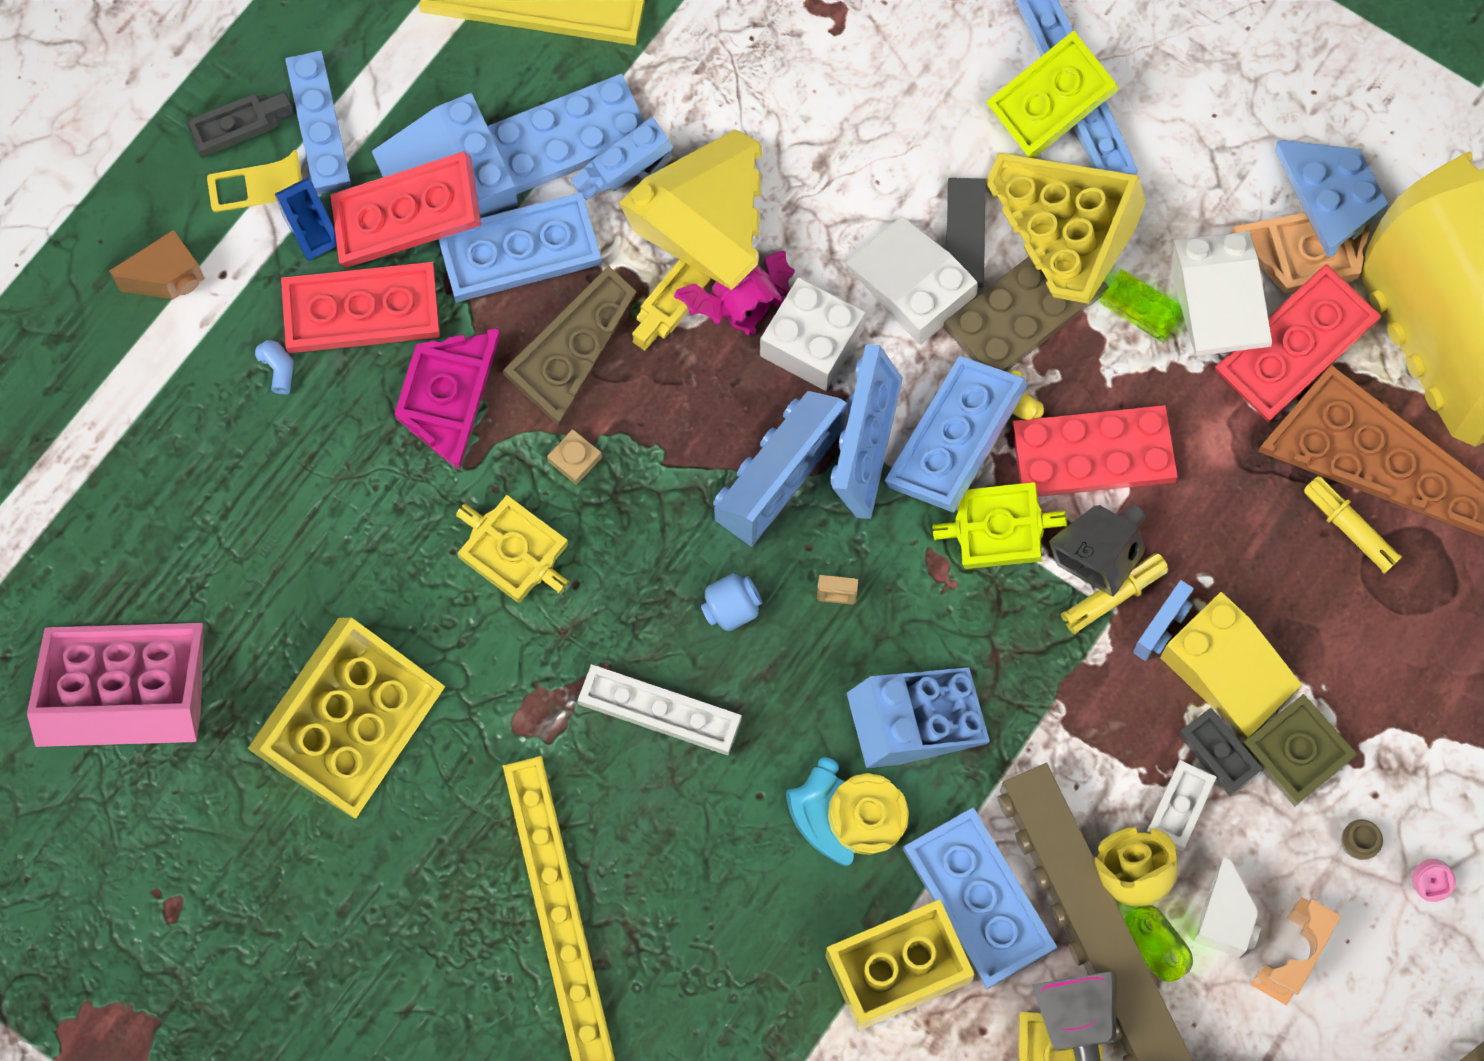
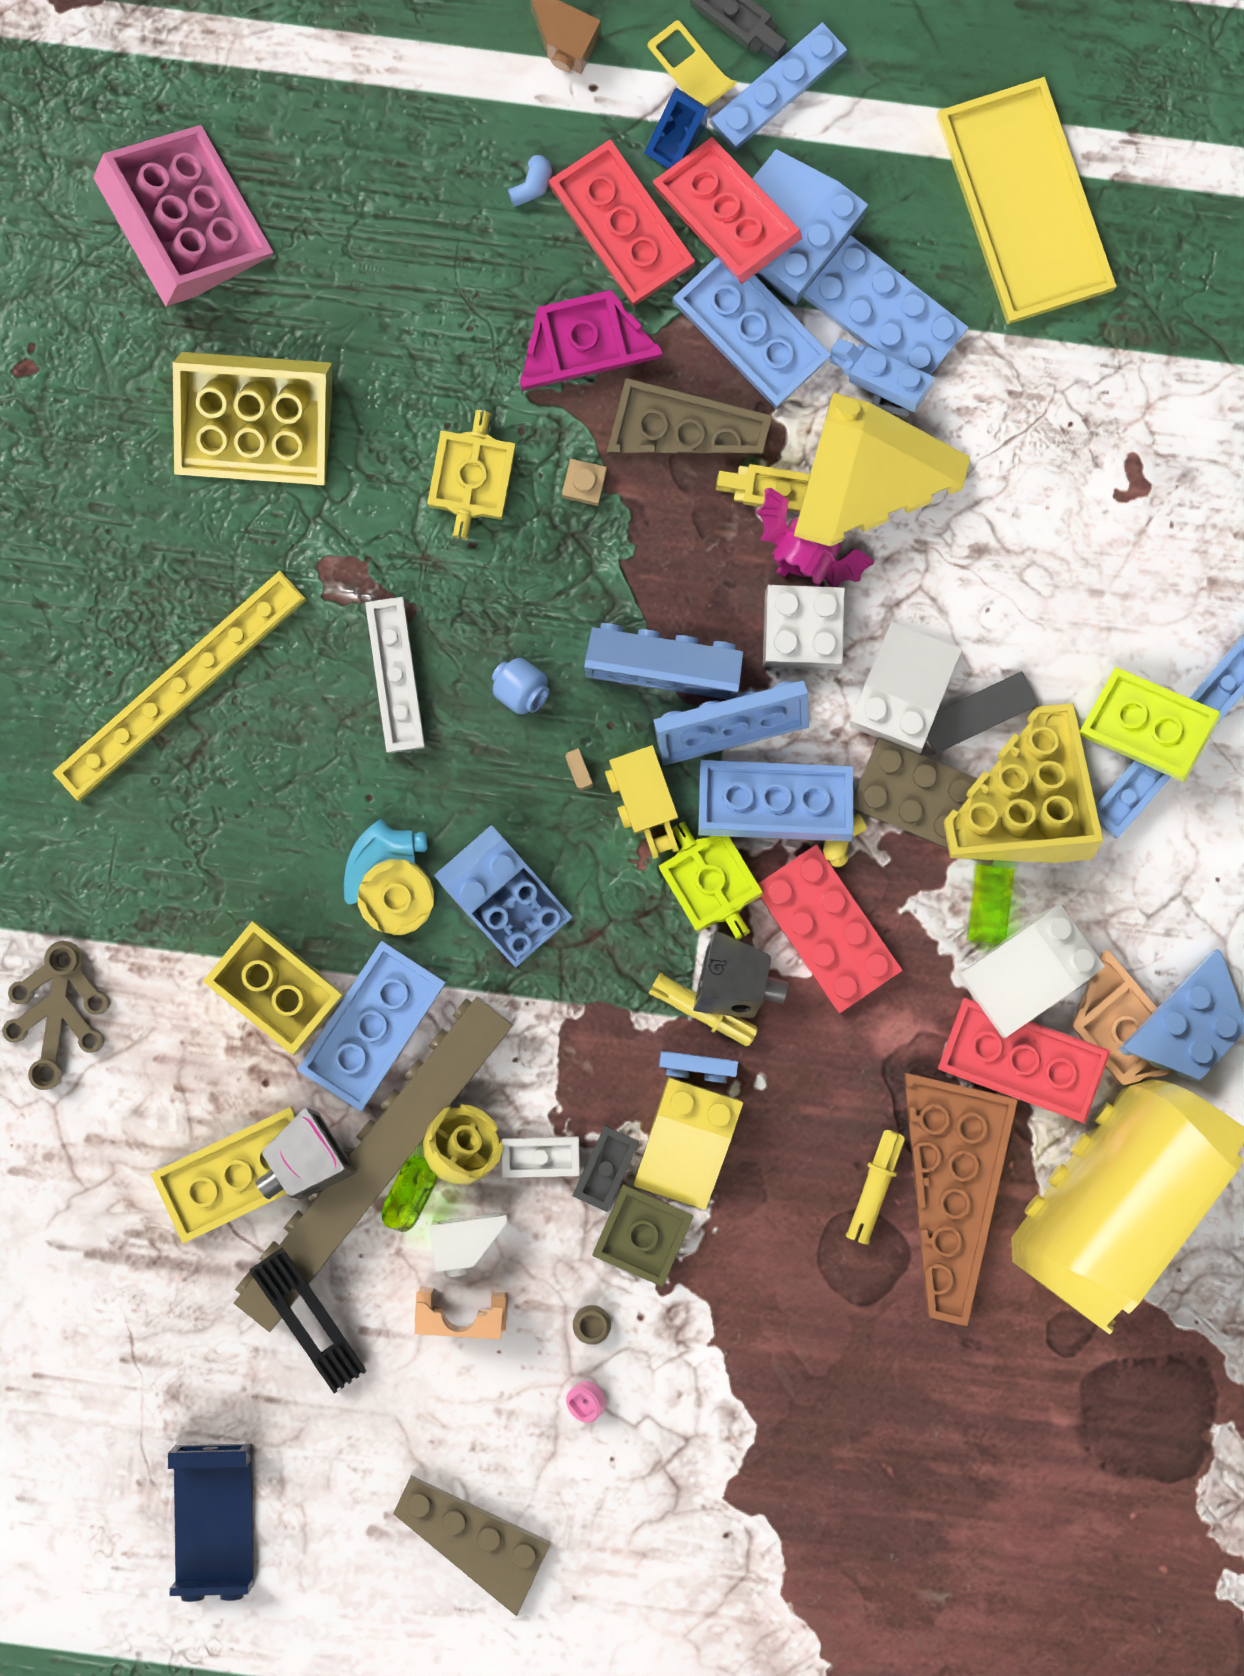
camera: 60 degrees right, 15 degrees up
none -> light yellow brick [605,745,679,859]

